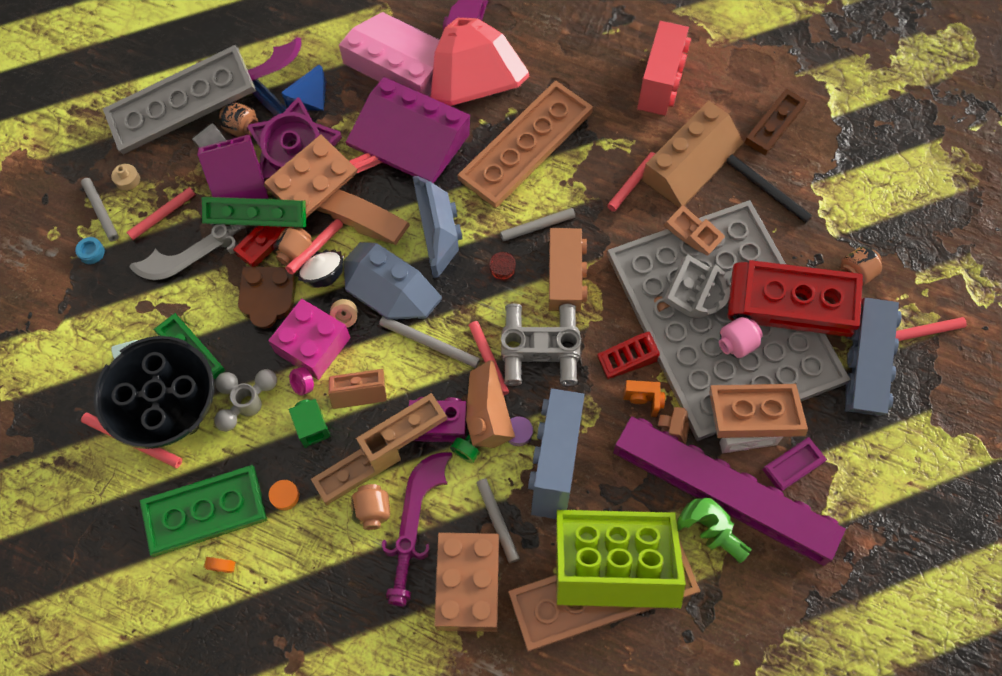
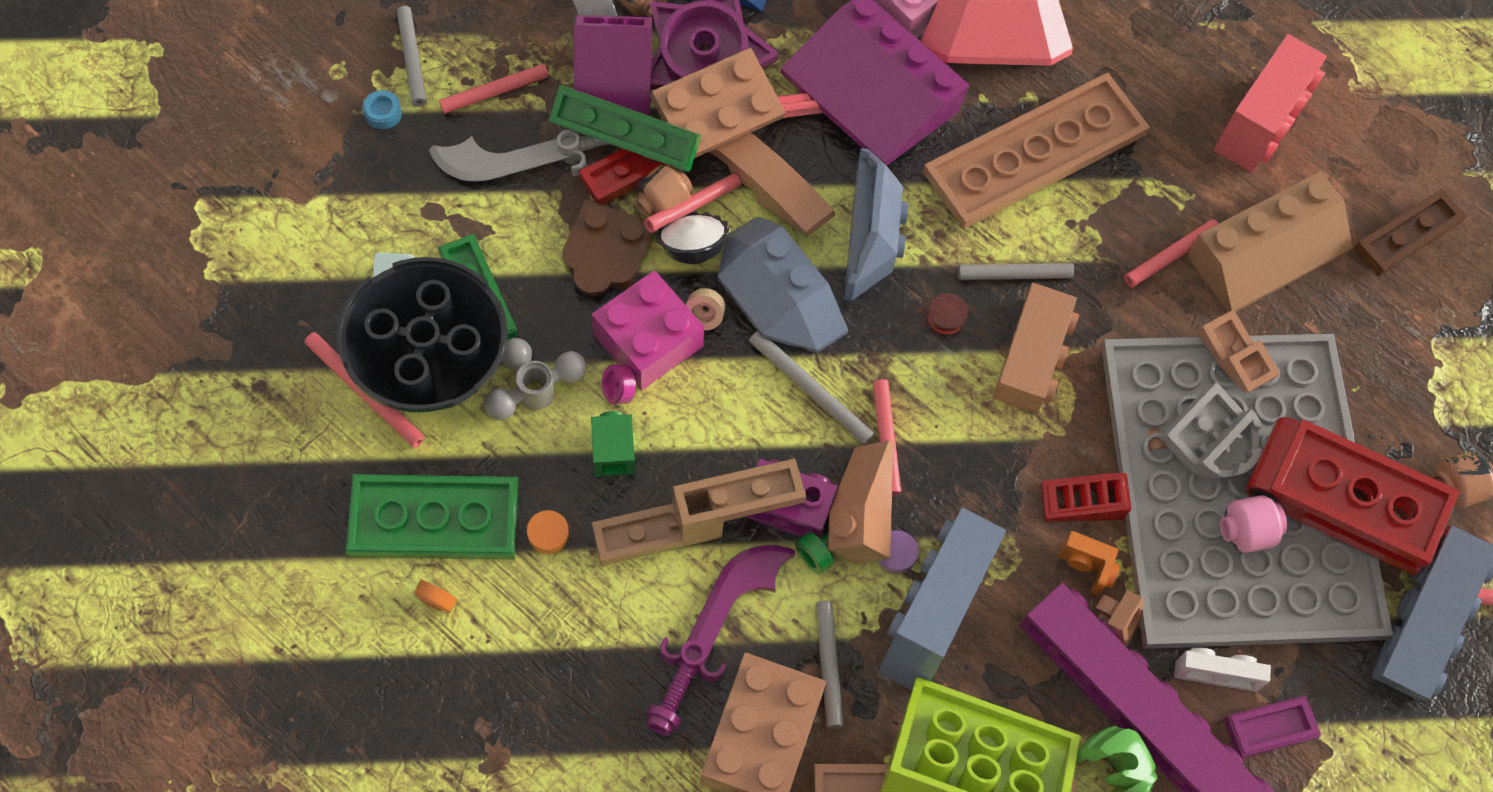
camera: 10 degrees right, 0 degrees up
tan tile [111,164,140,191] -> none
nougat slope [328,369,387,409] -> none
nougat head [351,484,390,530] -> none
light grey piece [501,304,581,386] -> none
nougat plate [709,384,808,438] -> none
black piece [726,154,813,223] -> none

